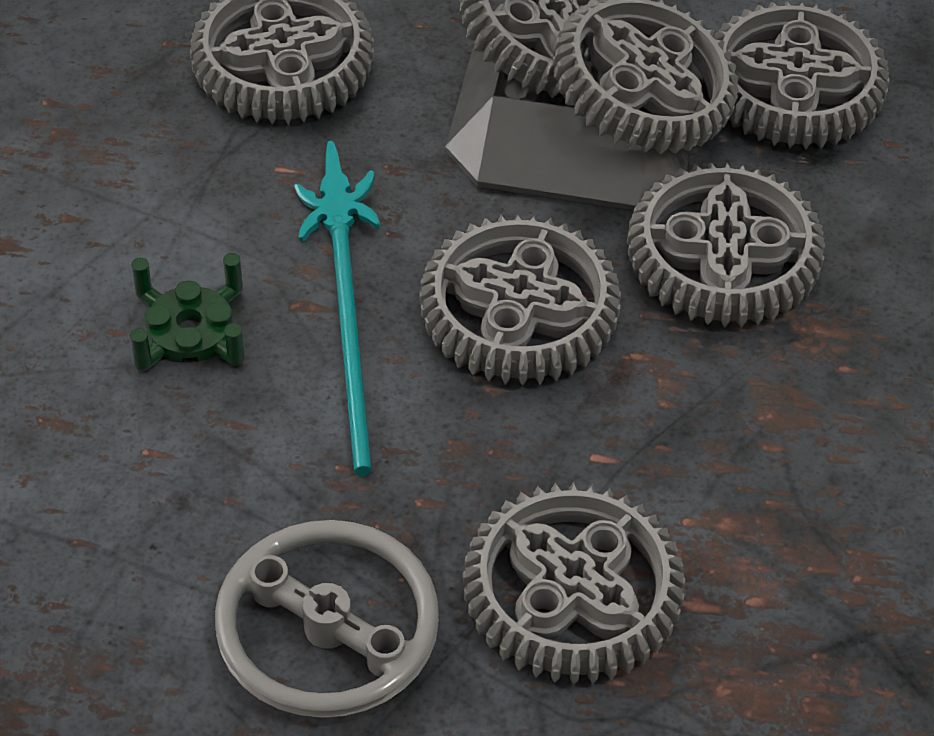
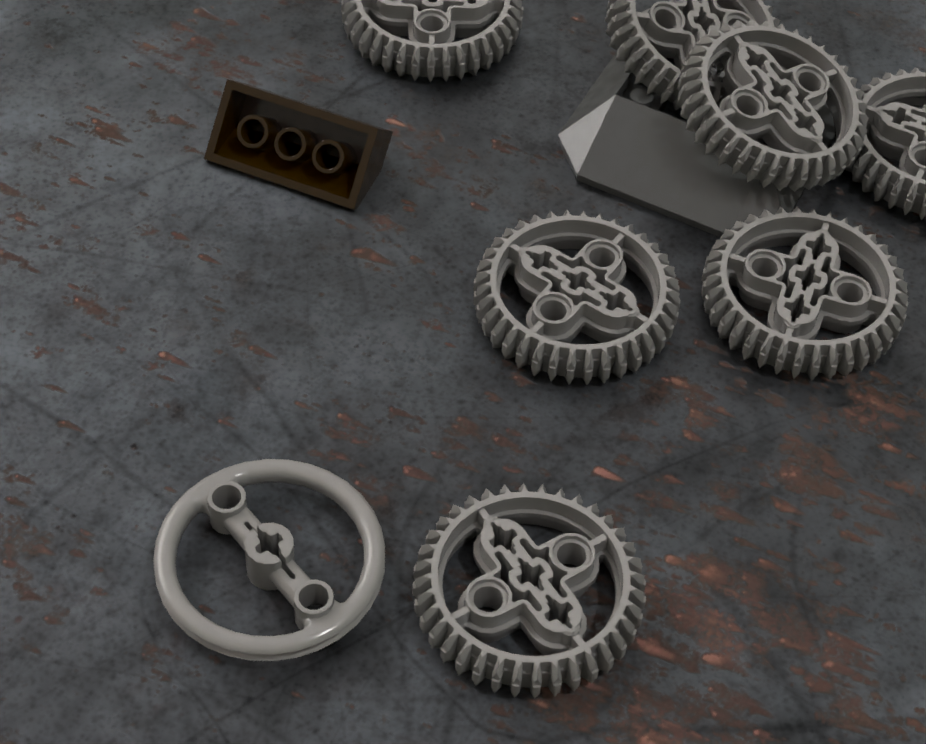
camera: 15 degrees right, 0 degrees up
dark green plate [130,253,245,371] -> none
teal piece [294,141,381,477] -> none
none -> dark brown slope [204,79,393,210]

